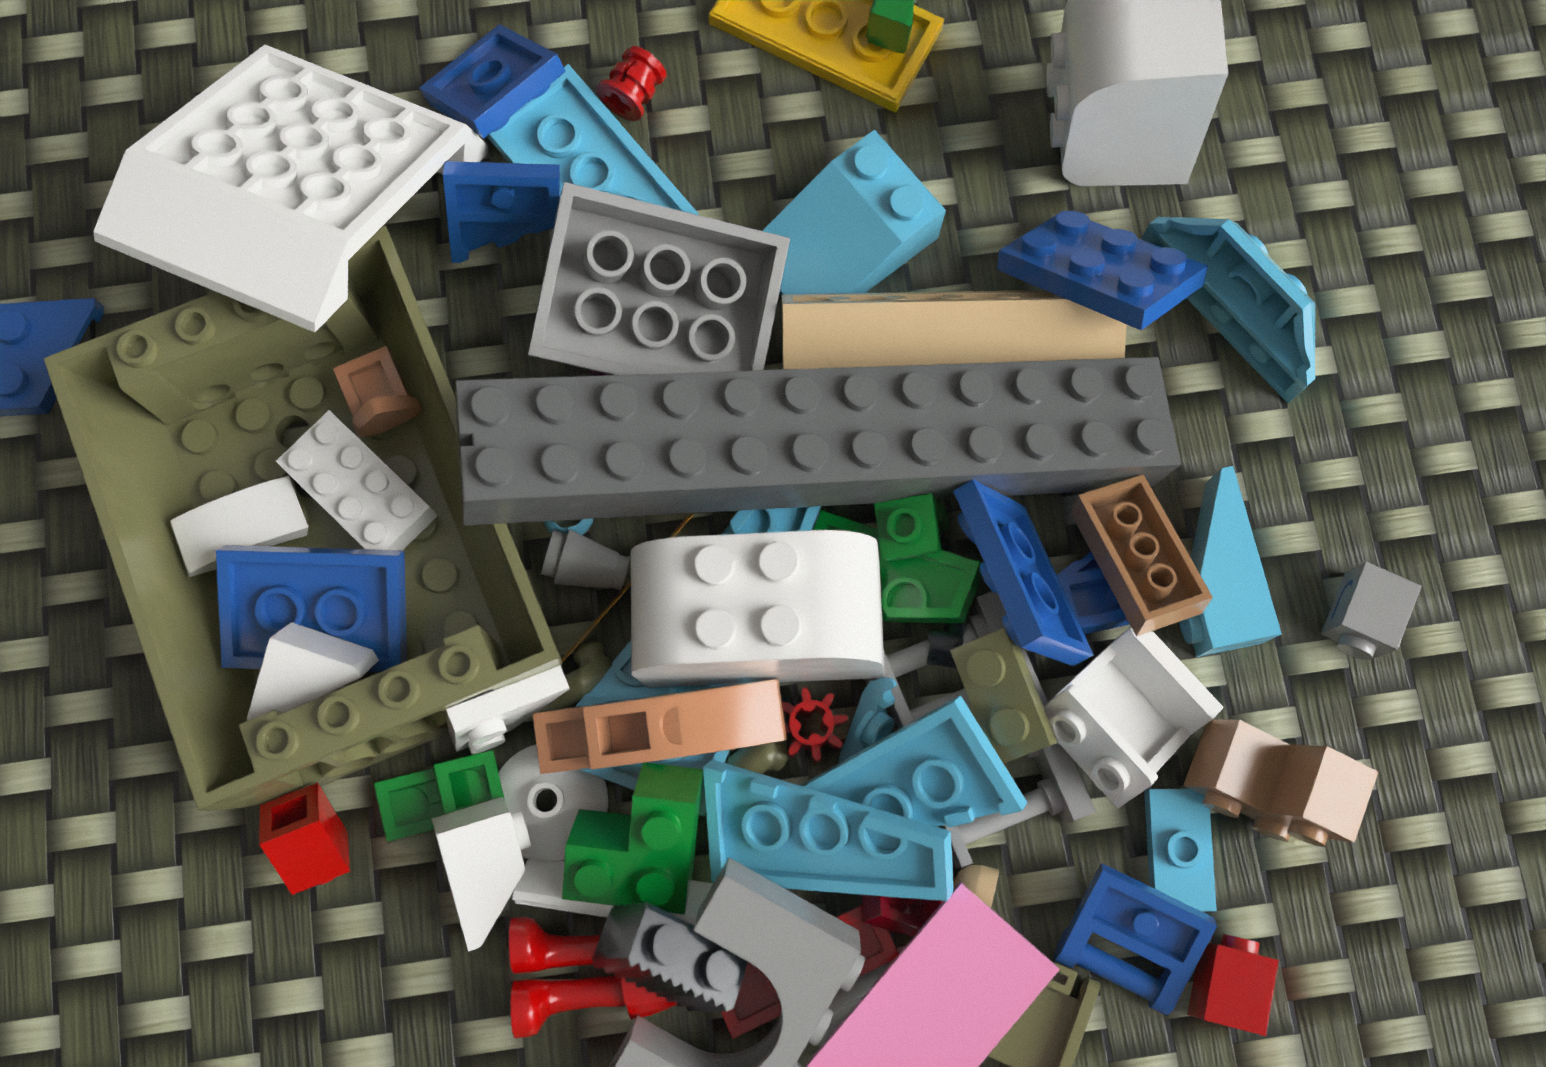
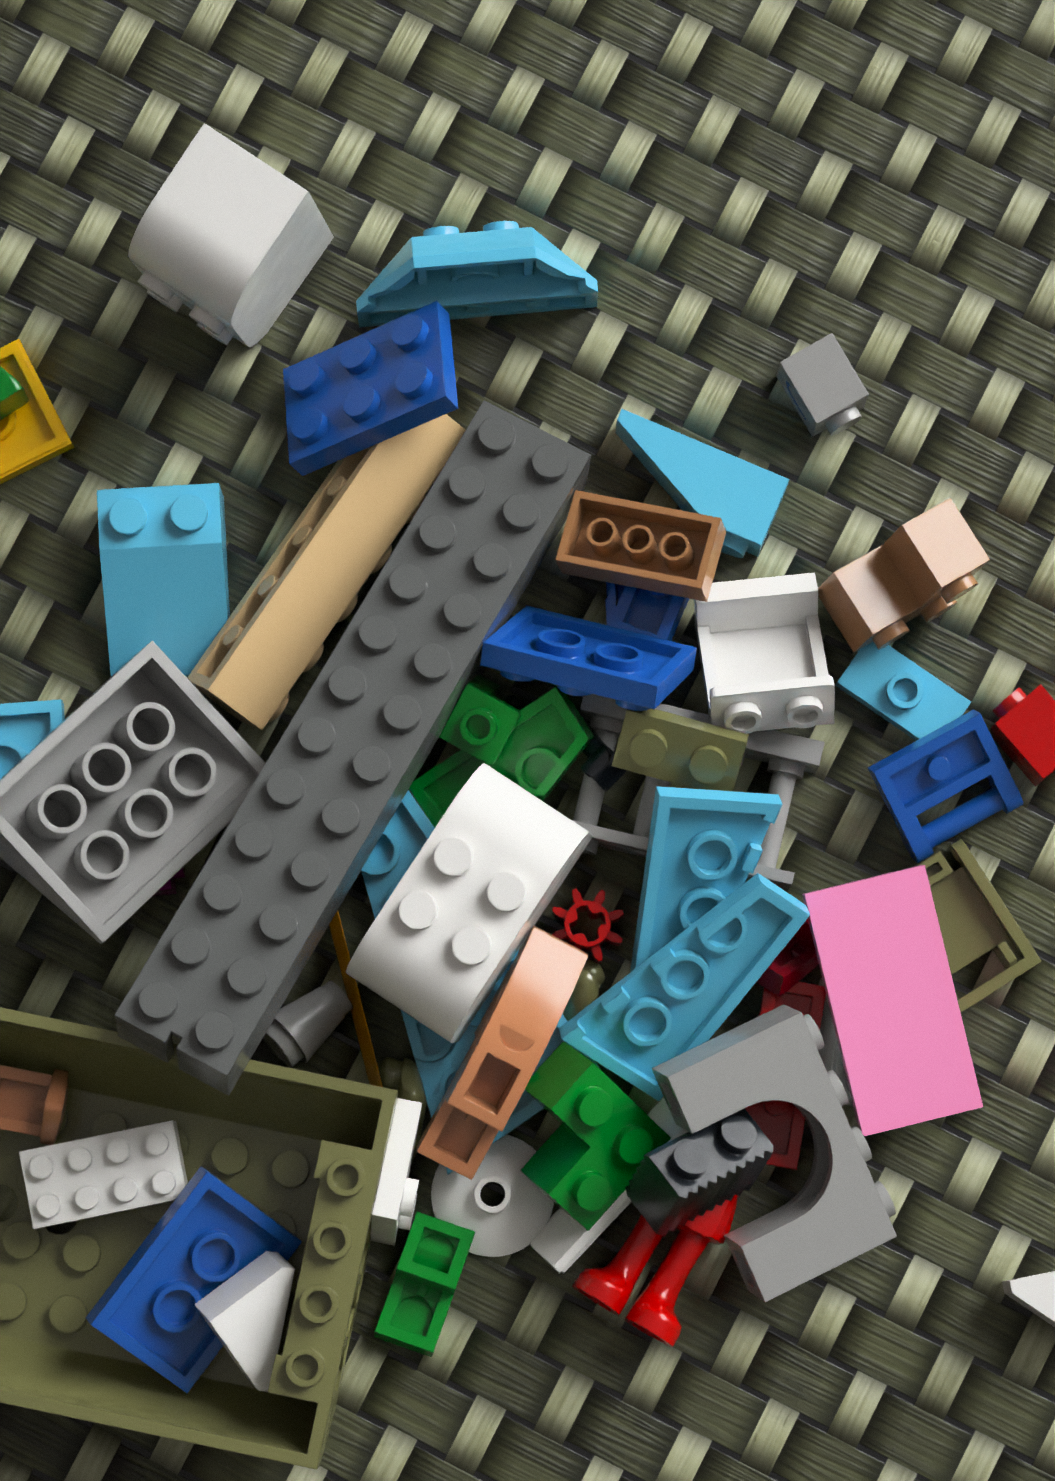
camera: 55 degrees left, 5 degrees up
white slope [170,475,308,577] -> none
red brick [259,782,350,895] -> none
white slope [432,797,531,951] -> none
medium azure piece [839,677,897,763] -> none
tan hinge [953,865,999,908] -> none

